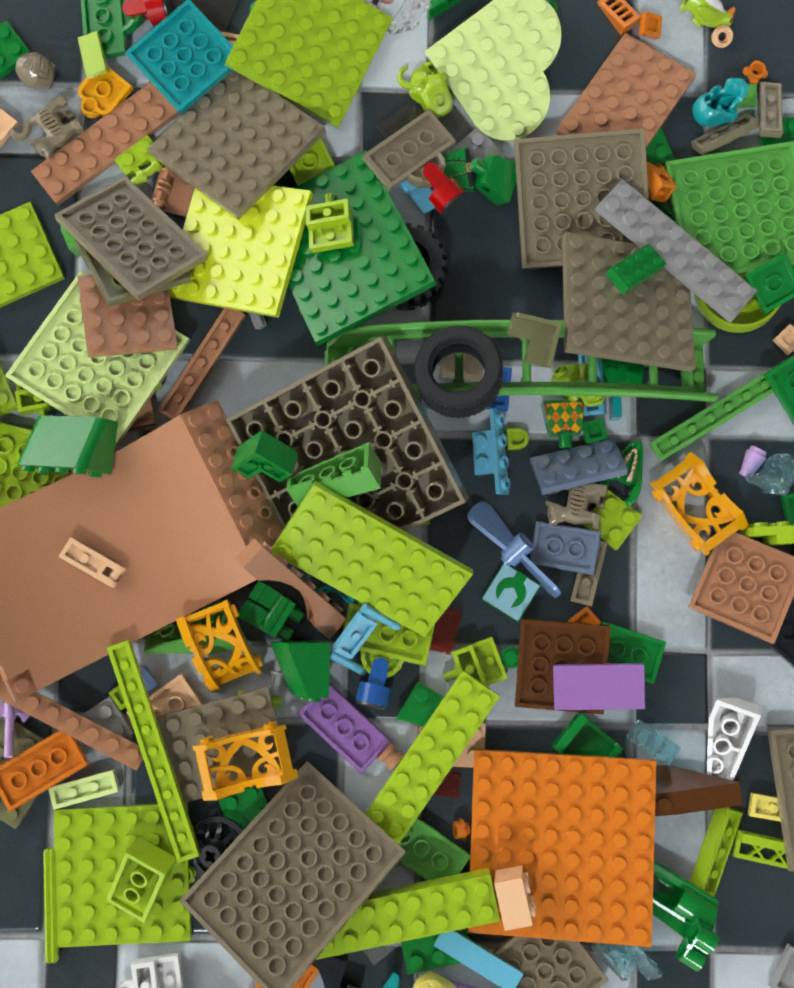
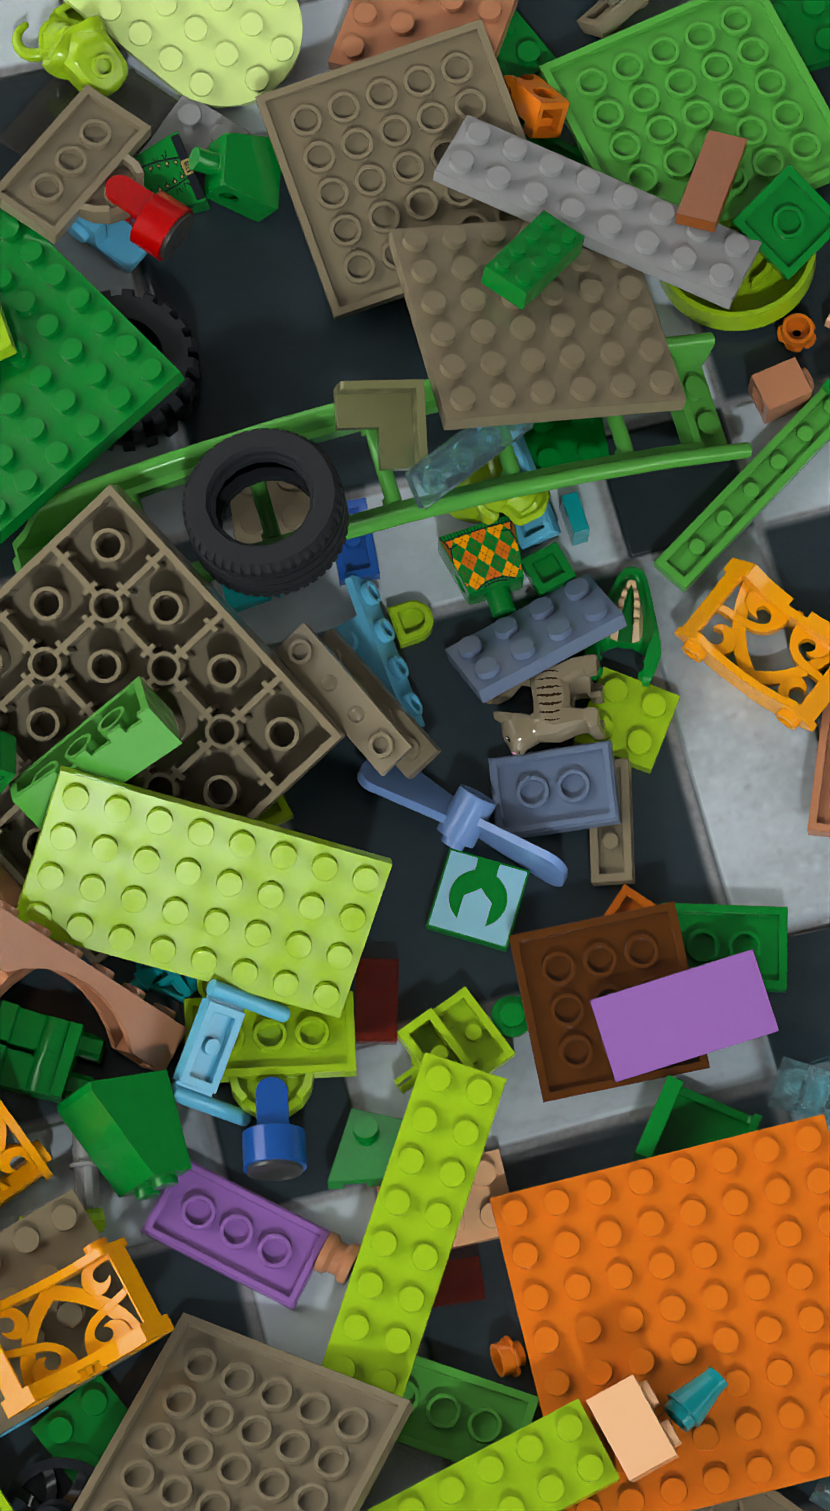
camera: 20 degrees left, 10 degrees down
none -> dark tan fence [274,622,442,779]
none -> clear light blue bracket [405,423,533,509]
none -> teal cone [663,1367,728,1432]
none -> dark orange tile [675,130,748,233]
none -> nougat brick [748,357,814,424]
none -> orange plate [777,313,816,352]

